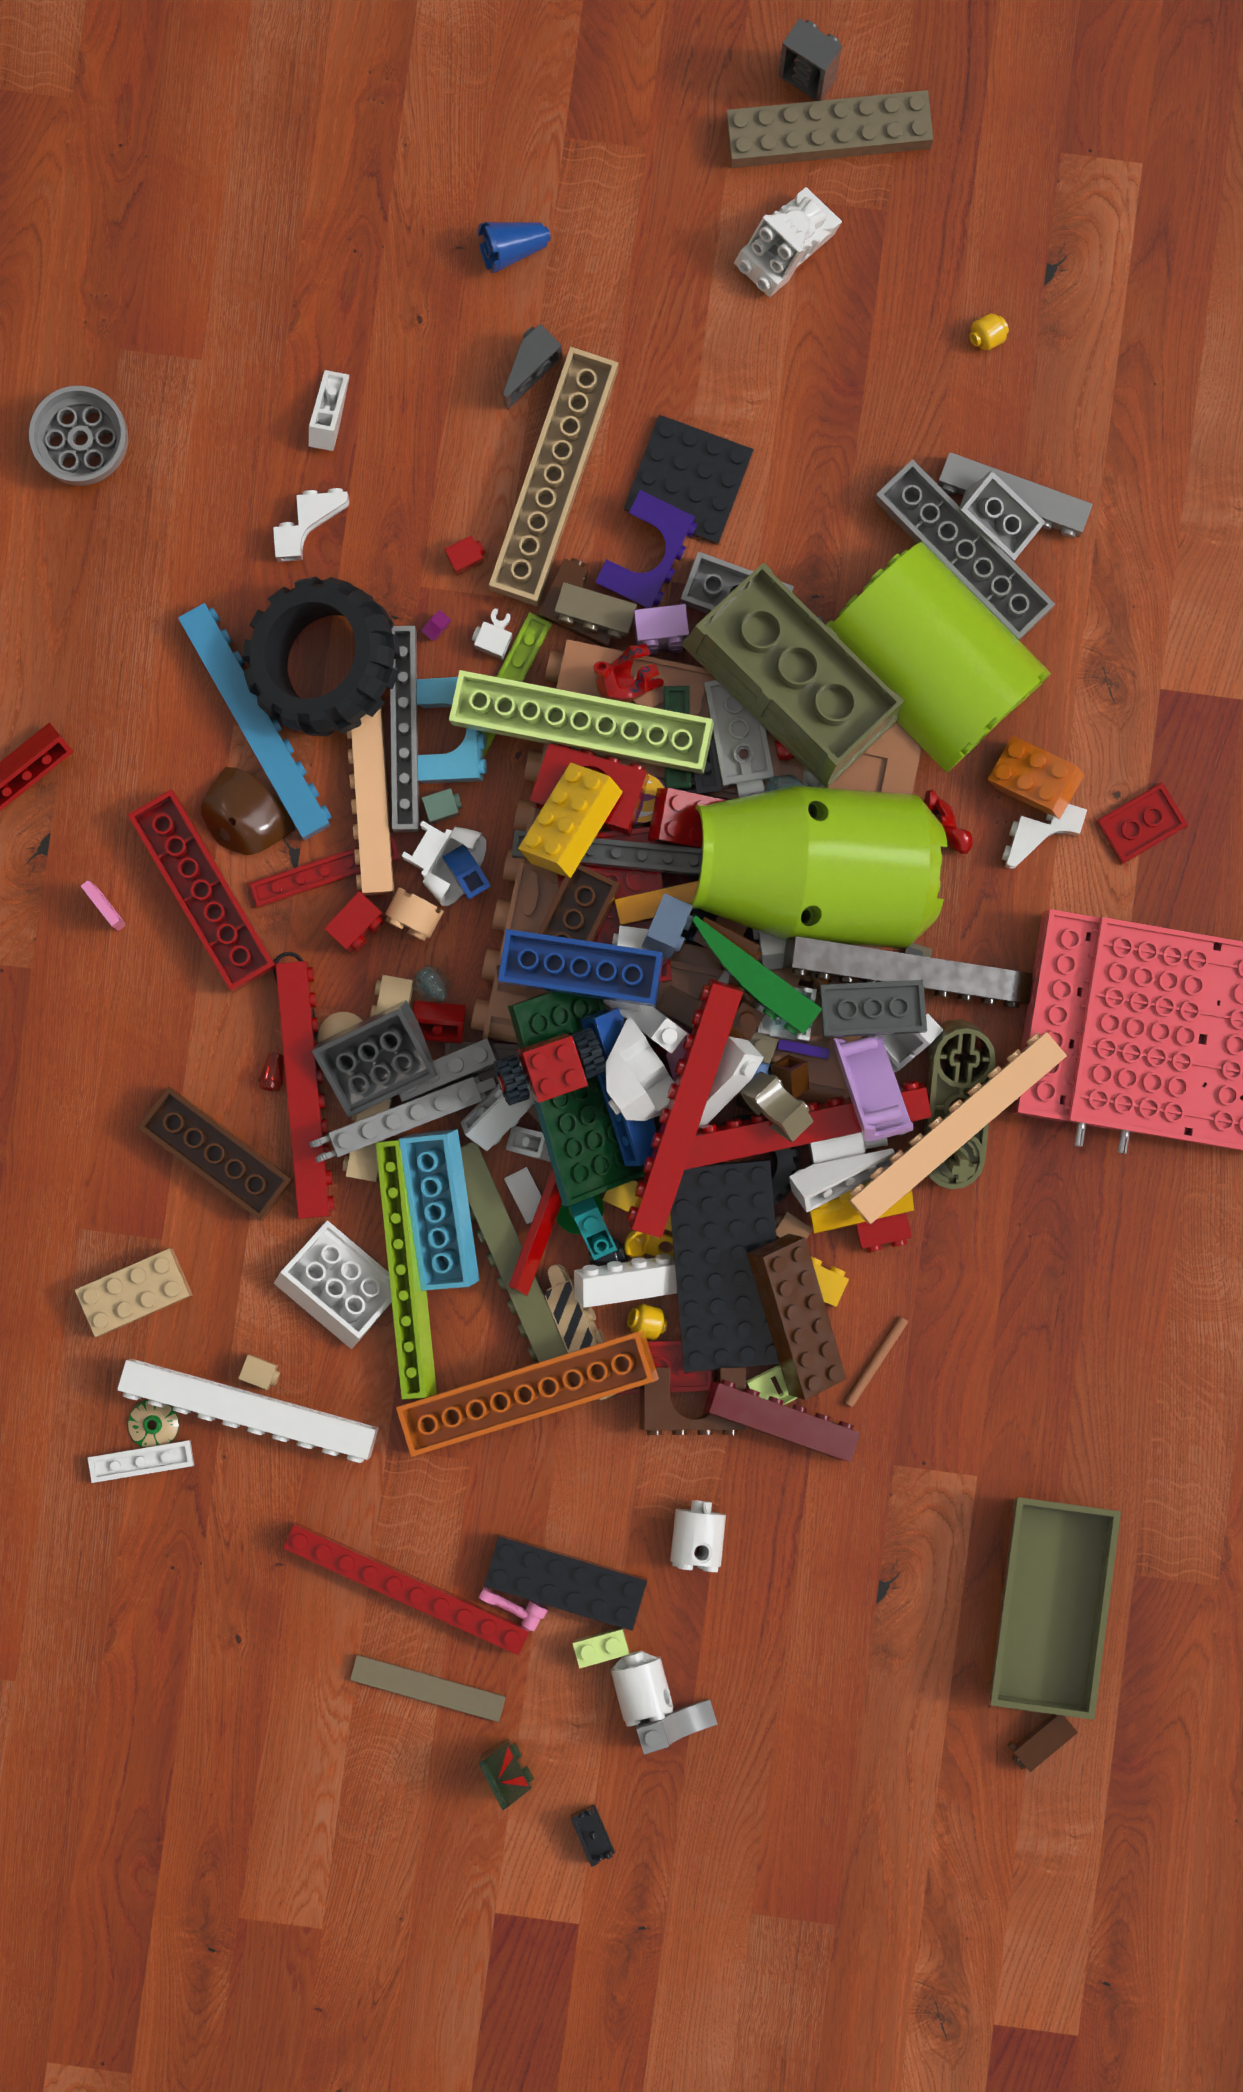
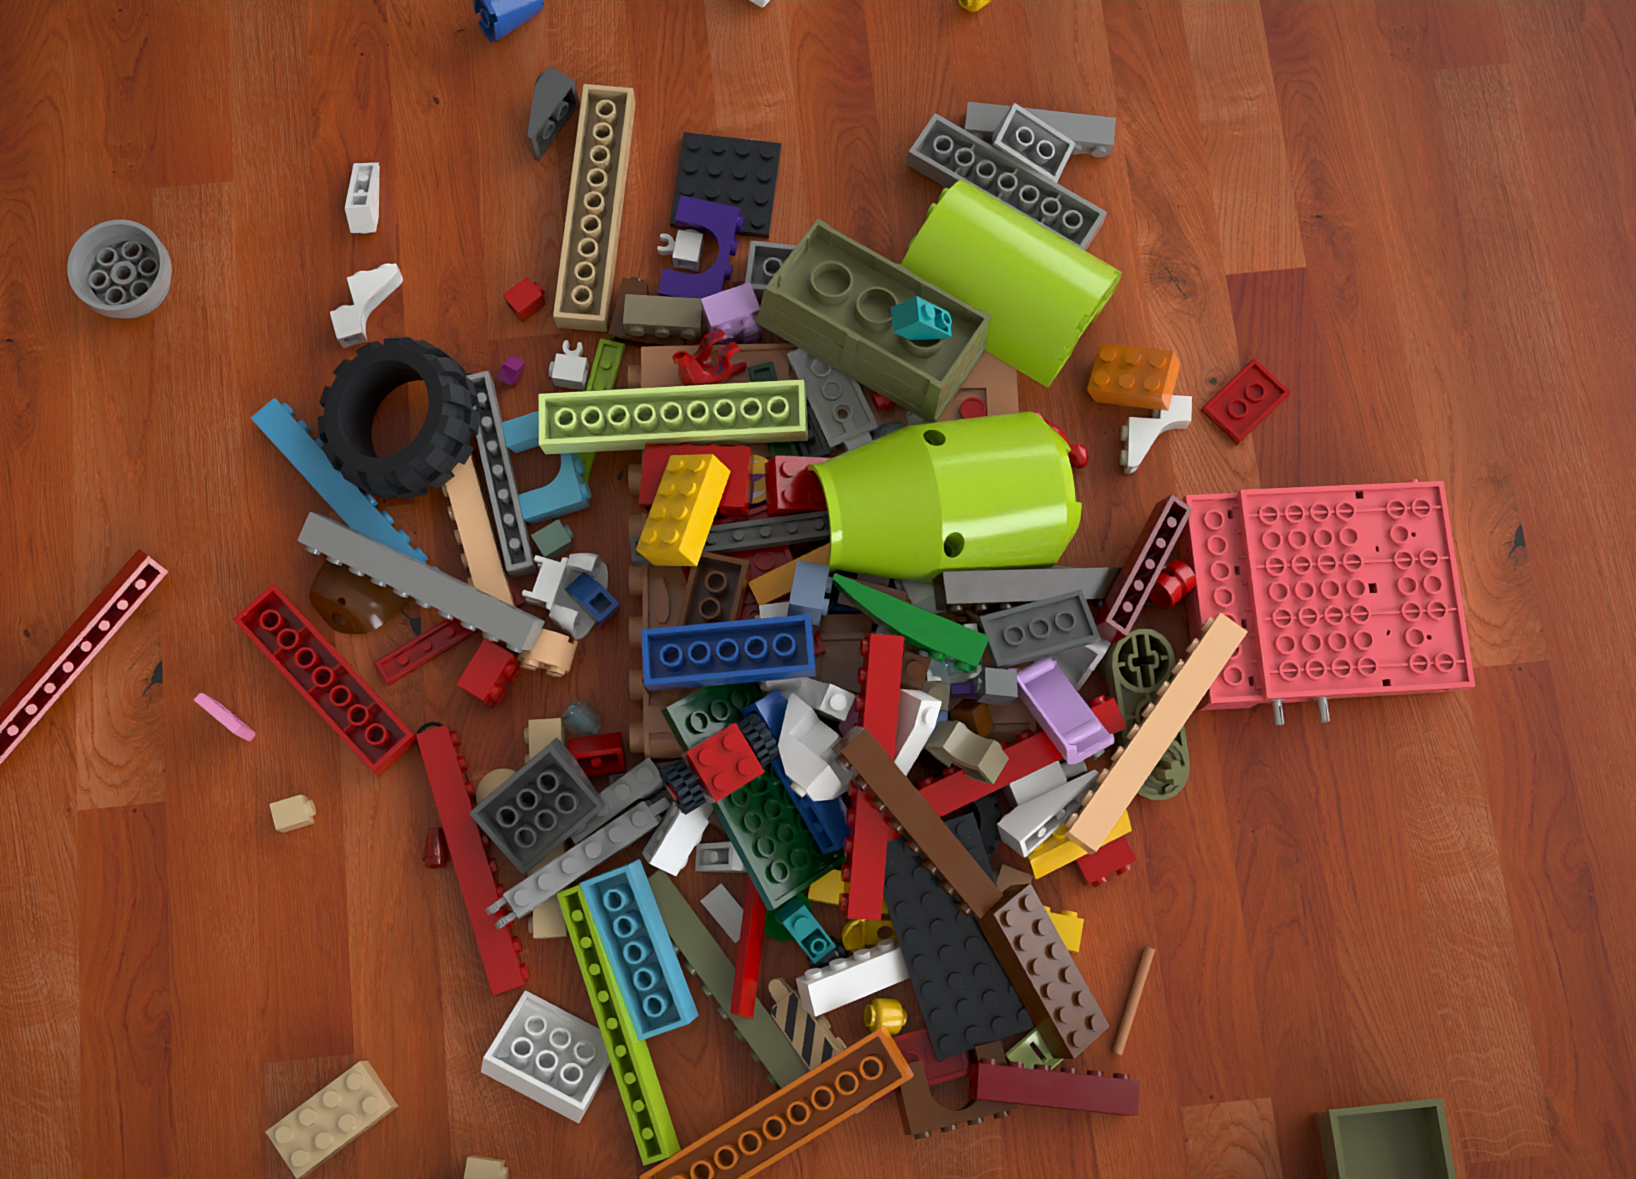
camera: 15 degrees left, 10 degrees down
reddish brown brick [137,1086,293,1221] -> none
none -> tan brick [270,795,316,833]
none -> light grey brick [297,512,545,653]
none -> white brick [657,229,704,272]
none -> reddish brown brick [831,726,1003,919]
none -> teal slope [891,296,952,340]
none -> red piece [960,397,986,419]
none -> brick [973,667,1018,705]
none -> dark red brick [1094,494,1193,644]
none -> red wheel [1148,560,1197,610]

